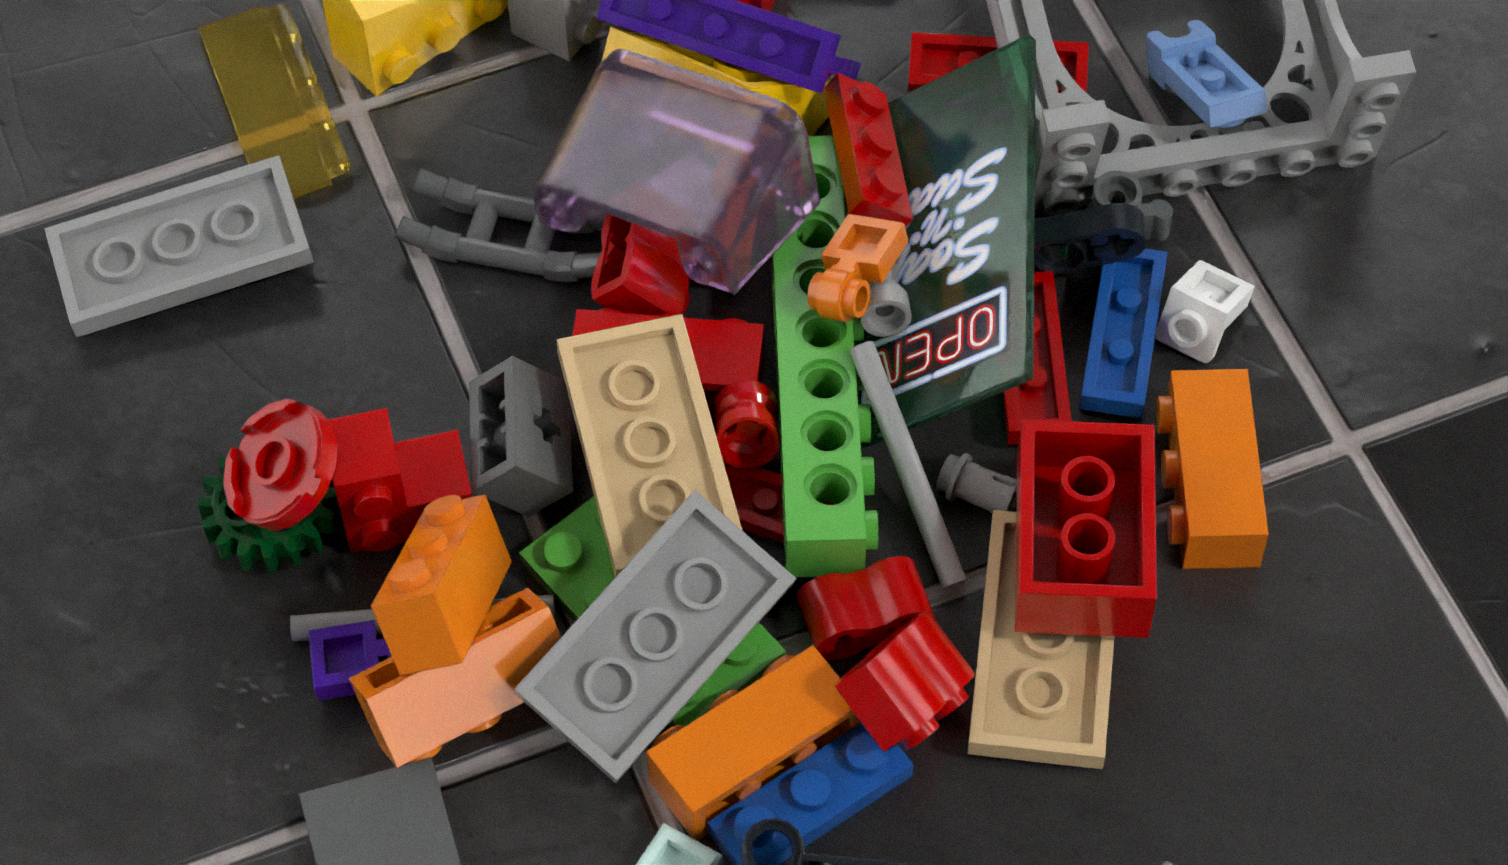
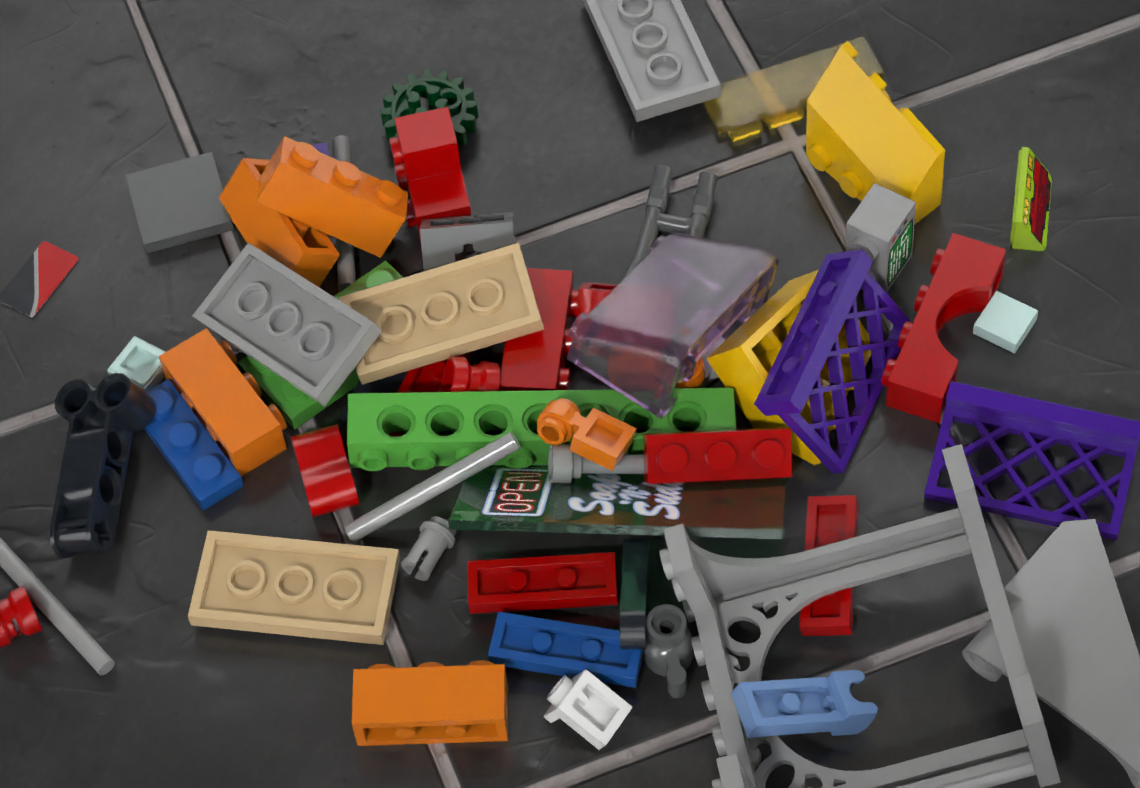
camera: 95 degrees right, 0 degrees up
red tile [223,399,338,531] -> none
red brick [834,609,975,752] -> none
red brick [1014,419,1157,638] -> none

